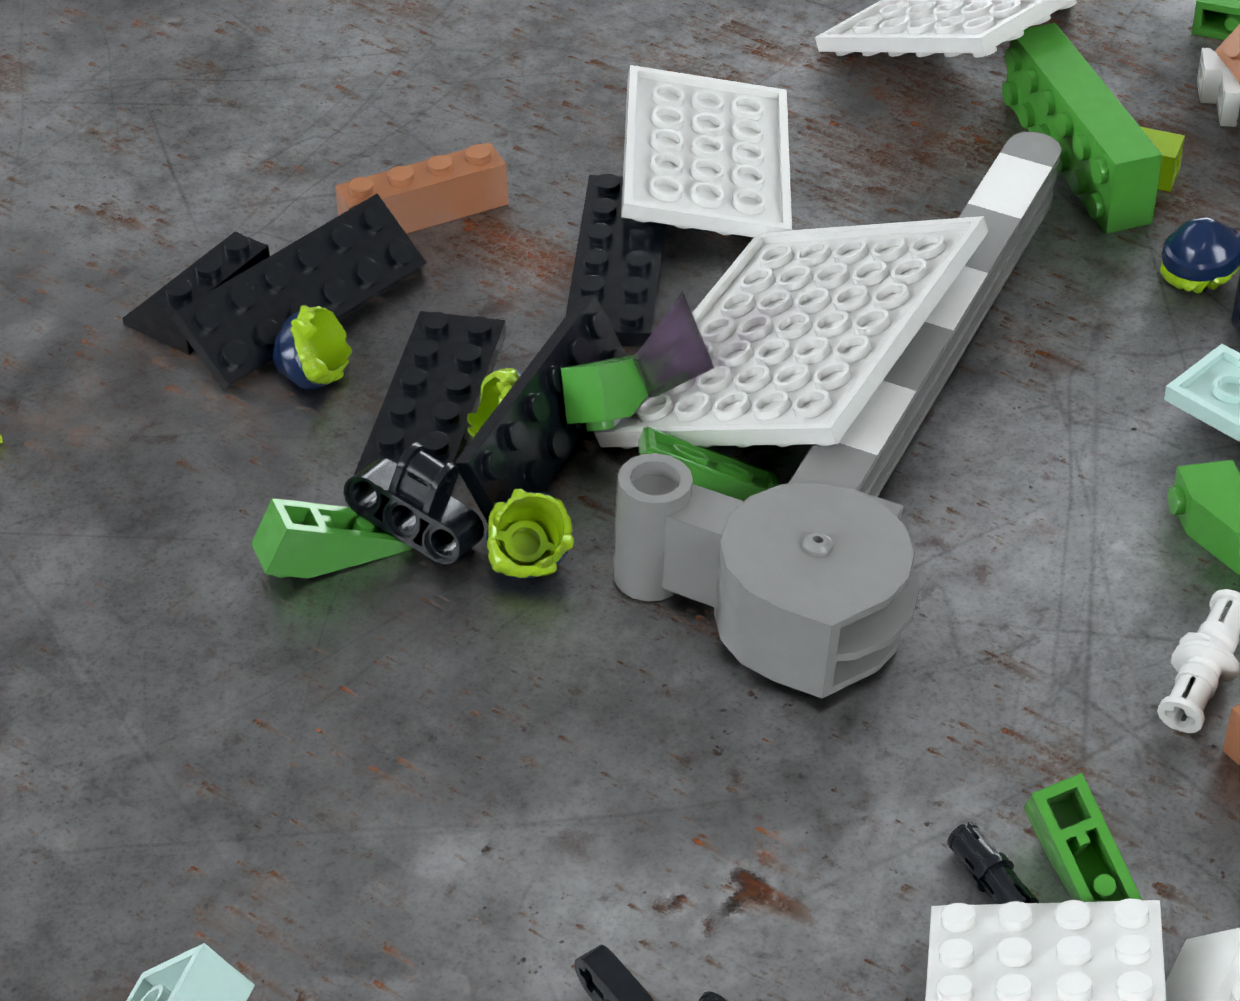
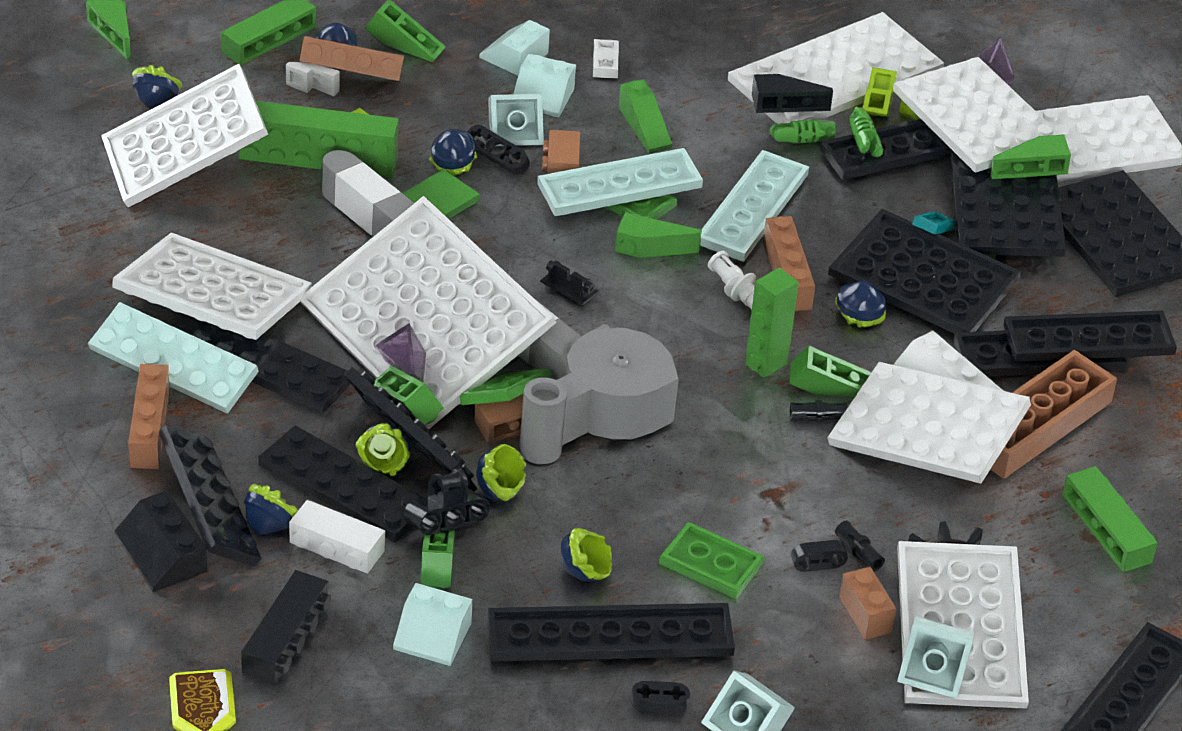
camera: 70 degrees left, 0 degrees up
none -> light aqua plate [88,302,259,414]
none -> black brick [241,570,331,684]
none -> white brick [289,500,385,574]
none -> light aqua slope [393,583,473,666]
none -> bright green tile [402,169,480,219]
none -> black plate [488,603,735,661]
none -> black hinge [540,260,599,306]
none -> lime hair [561,528,613,582]
none -> black beam [631,681,690,714]
none -> bright green tile [659,522,765,599]
none -> bright green brick [745,267,799,378]

